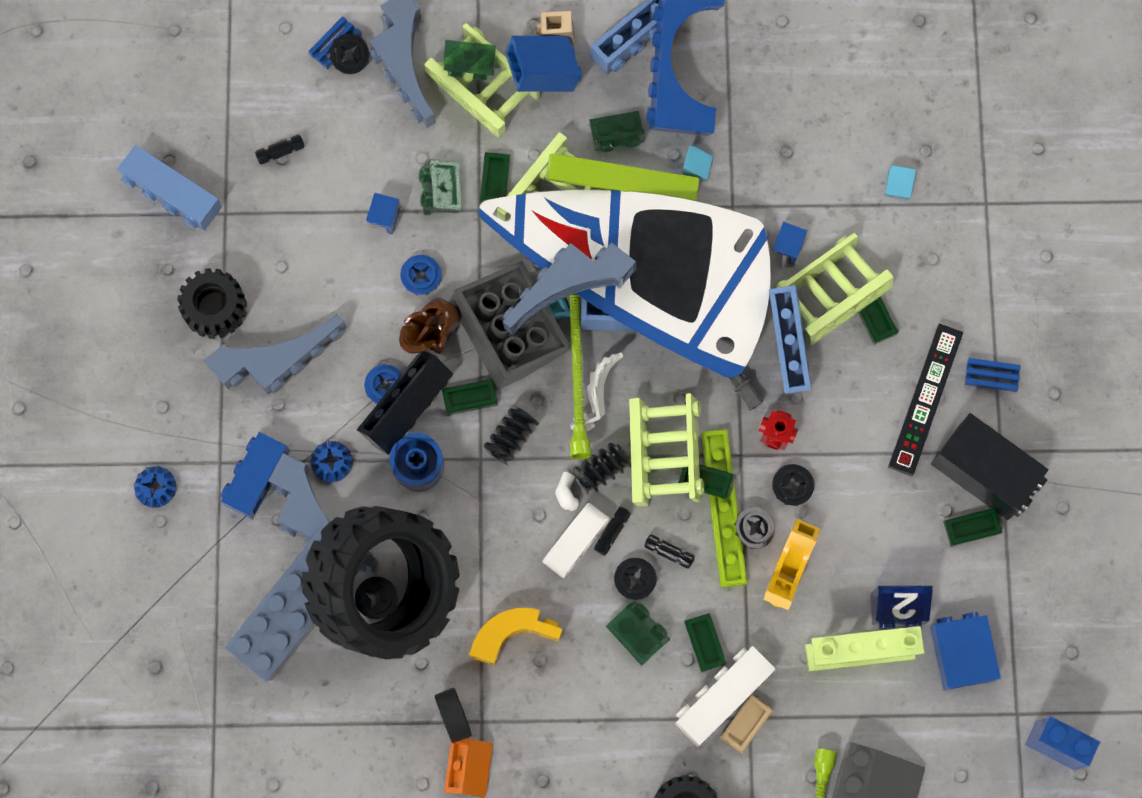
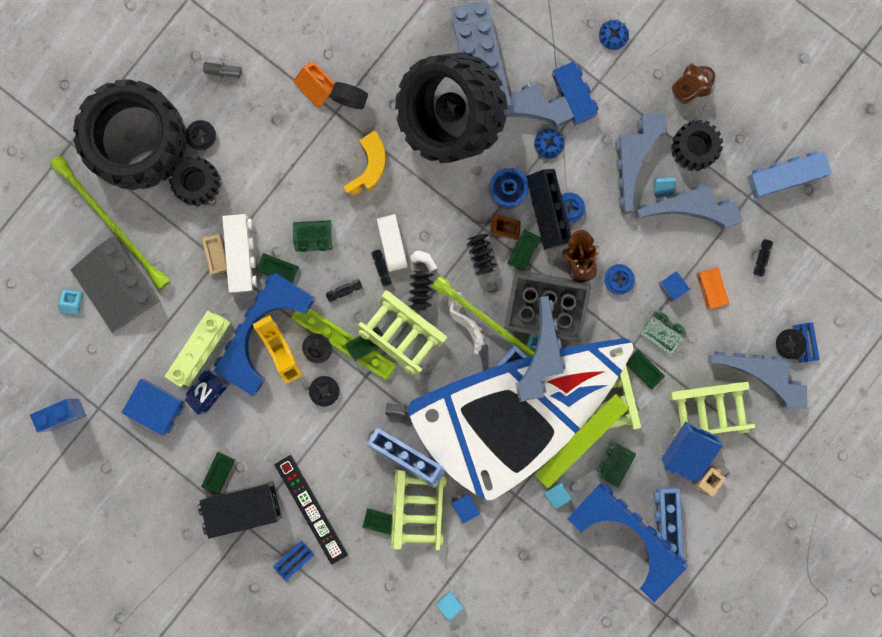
camera: 130 degrees right, 10 degrees up
clear green bracket [442,40,496,81] -> none
black gear [614,558,657,600] -> none
red brick [758,410,798,450] -> none
none -> blue arch [214,273,316,396]
none -> reddish brown slope [489,214,521,240]
none -> sand blue arch [635,184,743,230]
none -> medium azure slope [653,177,676,196]
none -> reddish brown head [672,63,715,104]
none -> orange panel [696,268,729,310]

